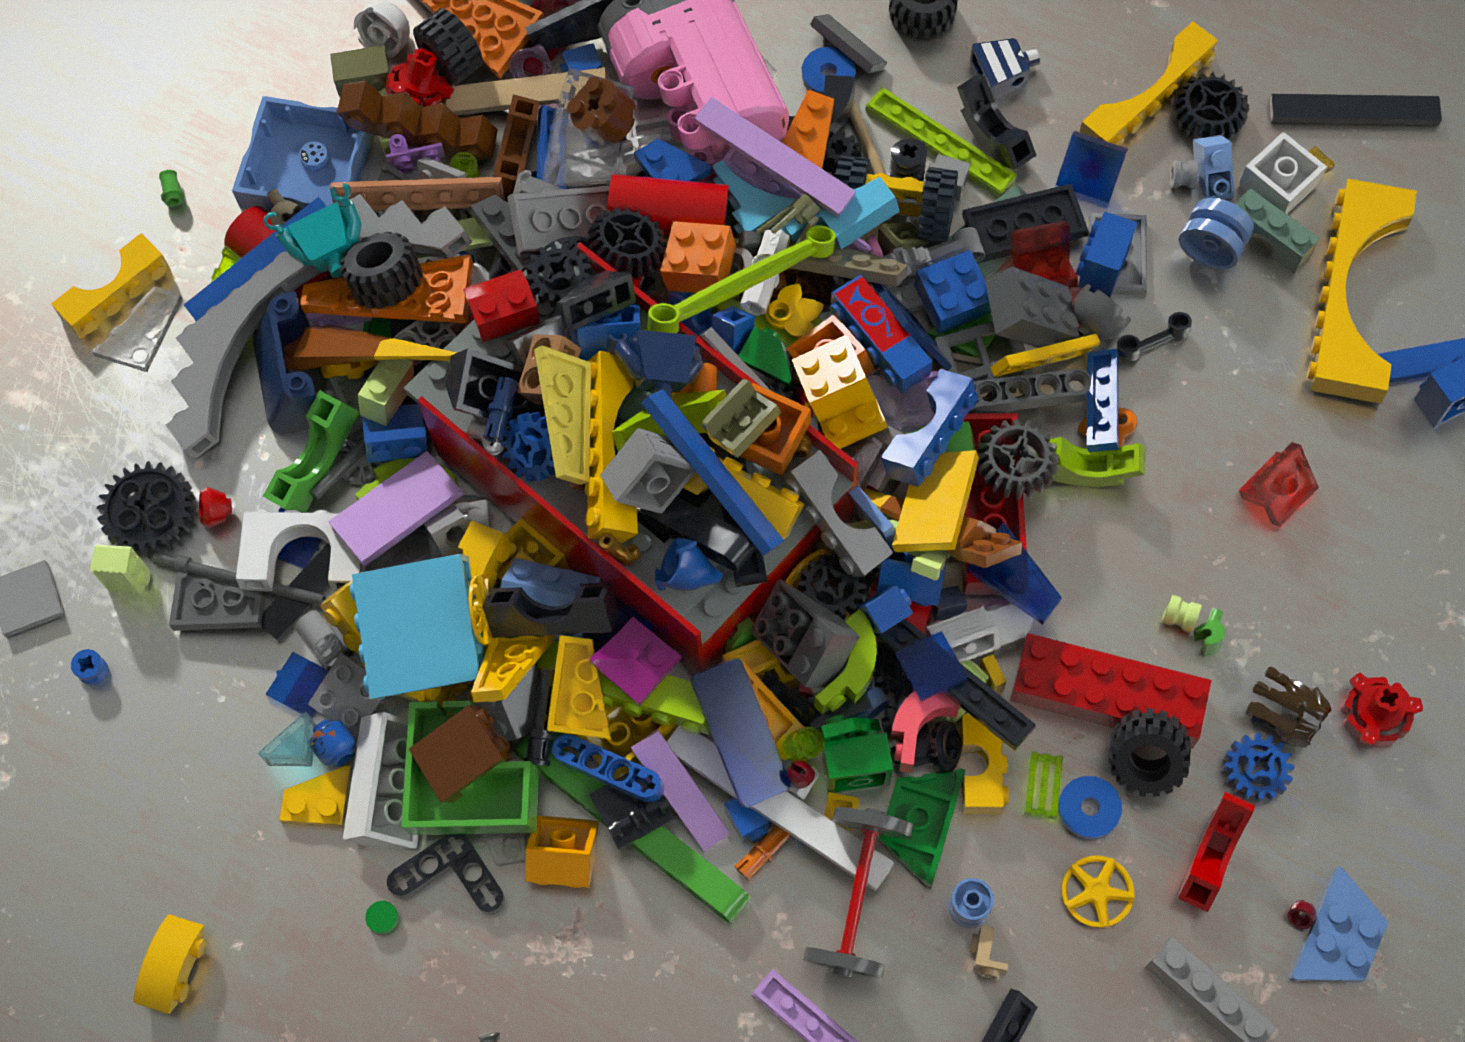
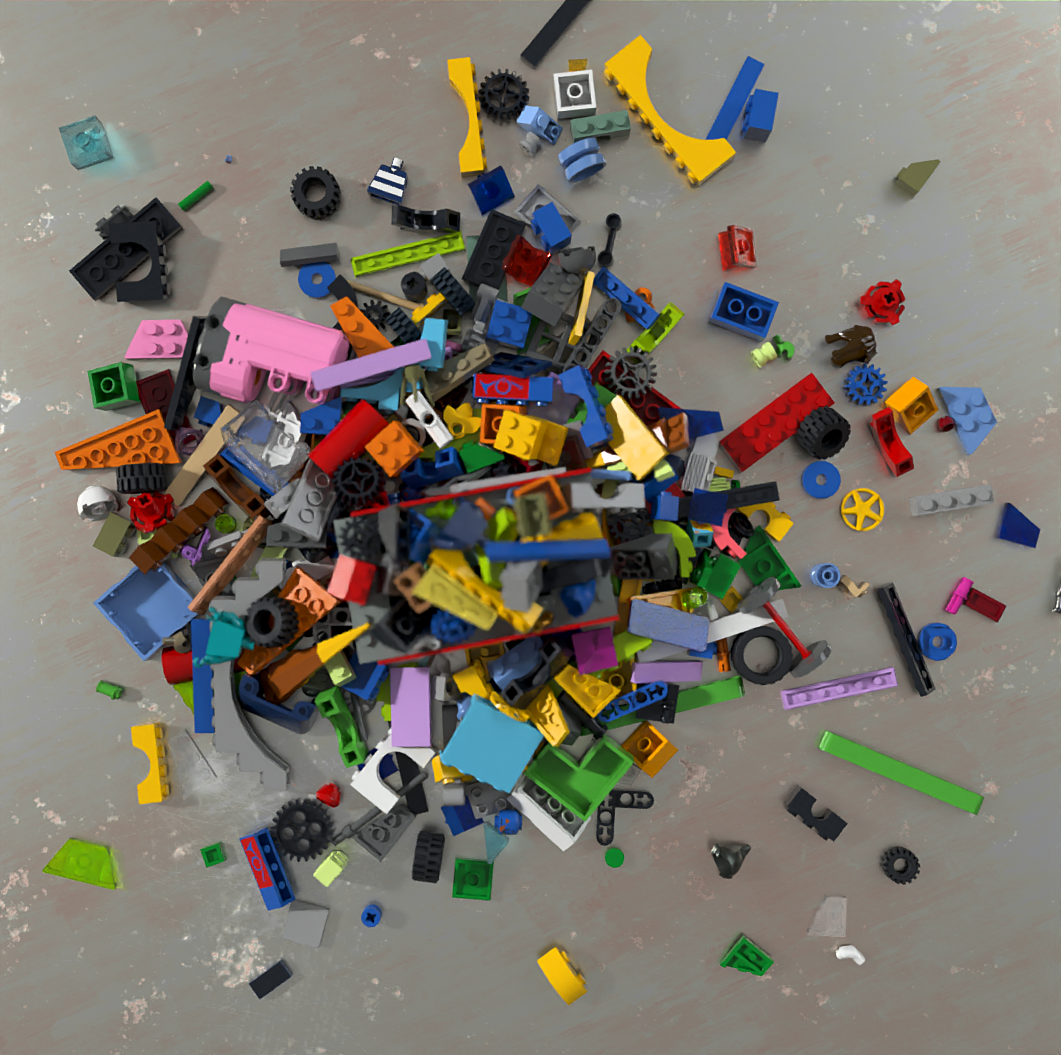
camera: 55 degrees left, 20 degrees up
yellow wing [279,765,353,828] -> none
medium blue tile [299,141,329,171] -> none
reddish brown panel [409,705,512,803] -> none
dark blue pin [483,377,519,443] -> none
reddish brown brick [567,76,636,146] -> none
lime piece [648,226,836,333] -> none
dark red hinge [787,760,815,789] -> none
clear neon green tile [1024,751,1063,820] -> none
none -> green tile [200,842,226,868]
none -> blue brick [239,827,296,911]
none -> black tyre [412,831,445,884]
none -> green tile [452,858,494,901]
none -> medium azure brick [686,516,714,547]
none -> blue brick [708,282,779,342]
none -> black tyre [730,626,793,685]
none -> light orange slope [885,377,939,435]

